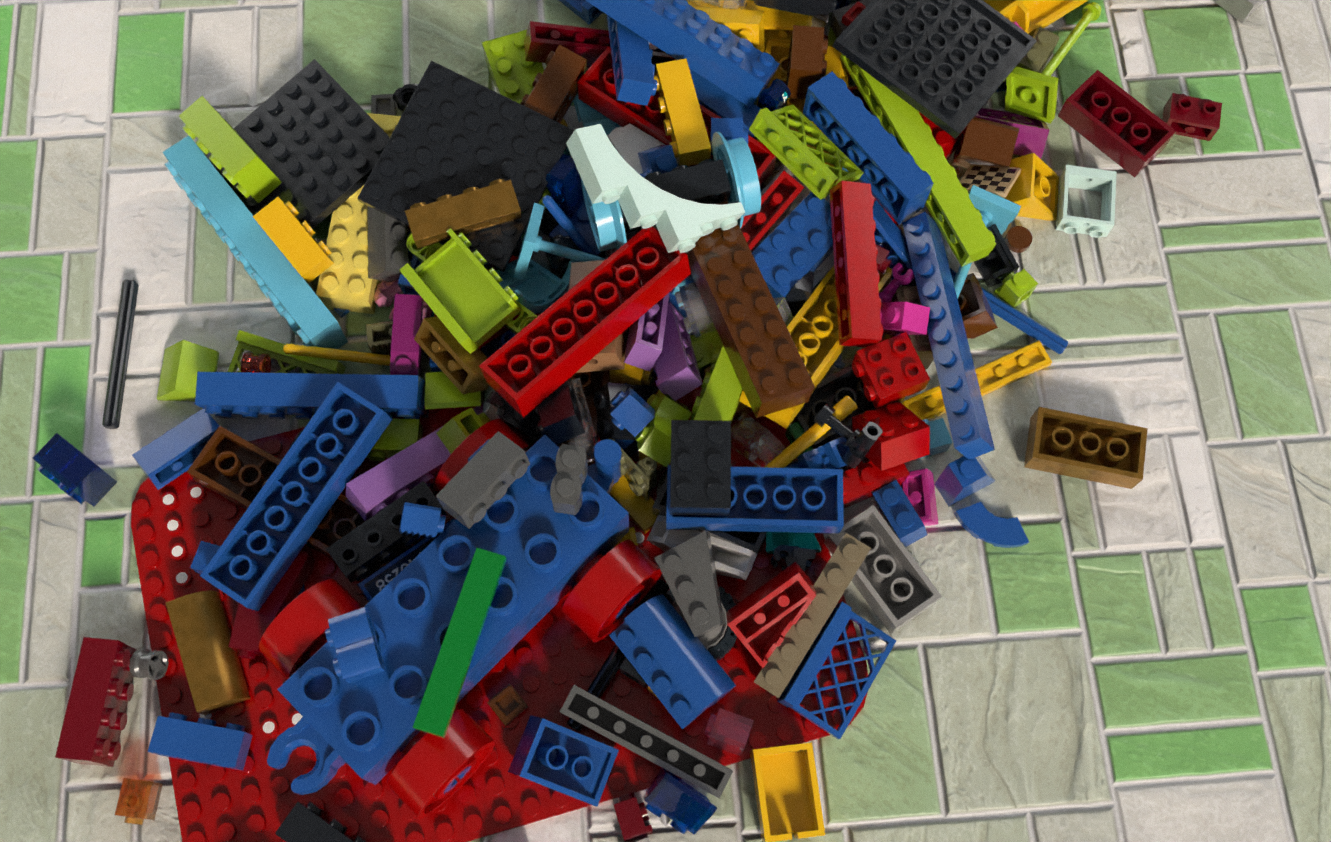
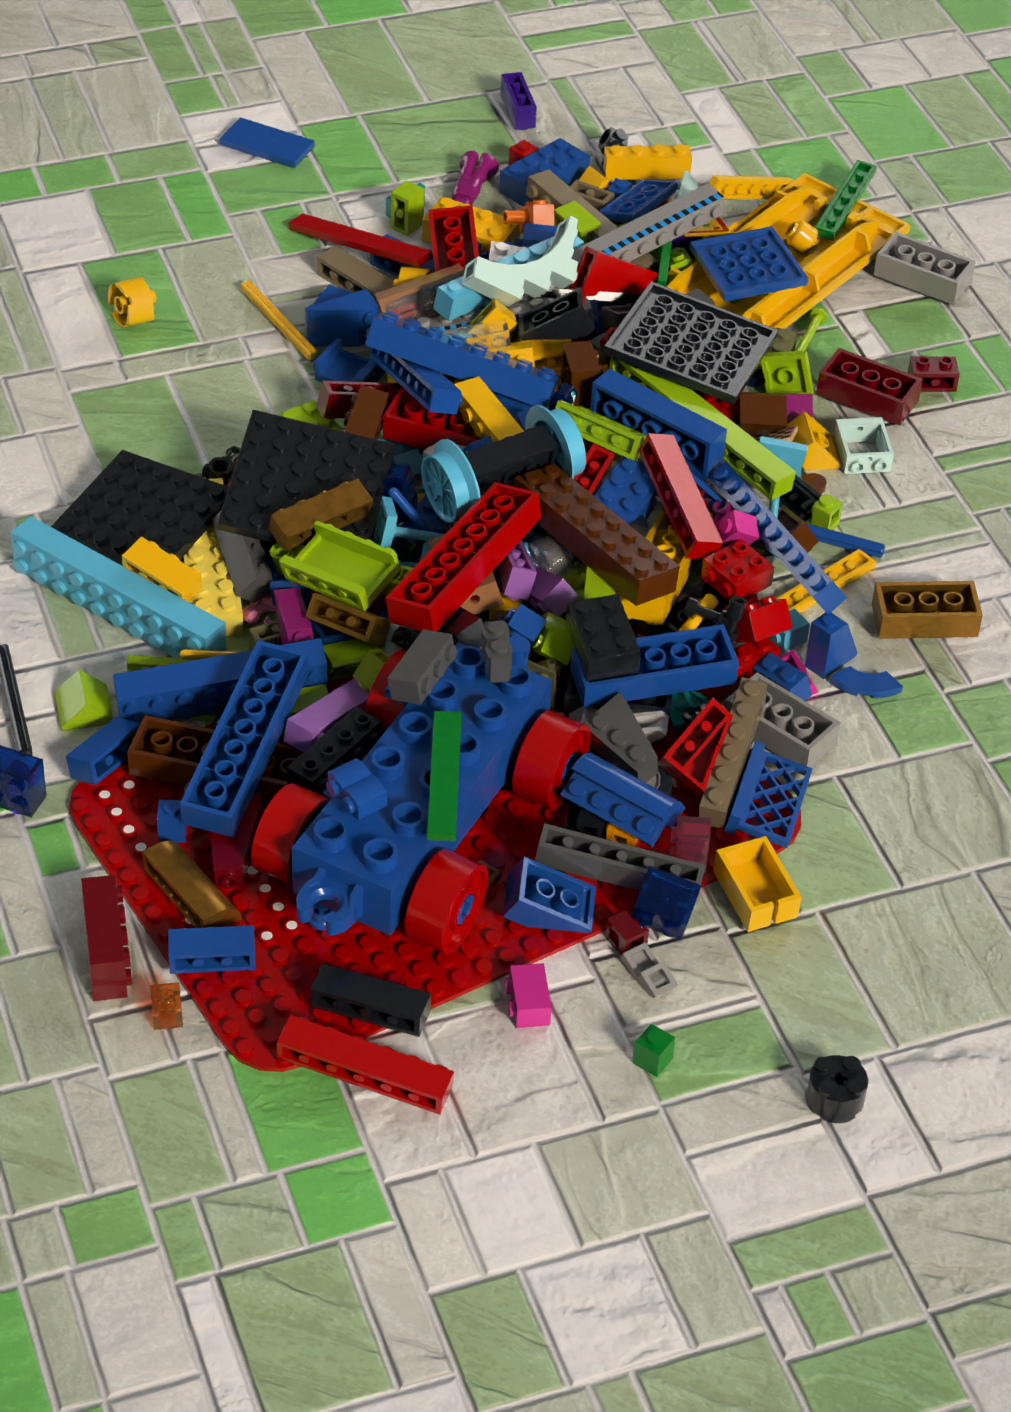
camera: 15 degrees left, 25 degrees down
dark grey wheel [129,649,169,680] -> none
lime brick [179,96,282,203] -> none
blue brick [399,502,446,539] -> none
light aqua arch [566,124,745,253] -> none

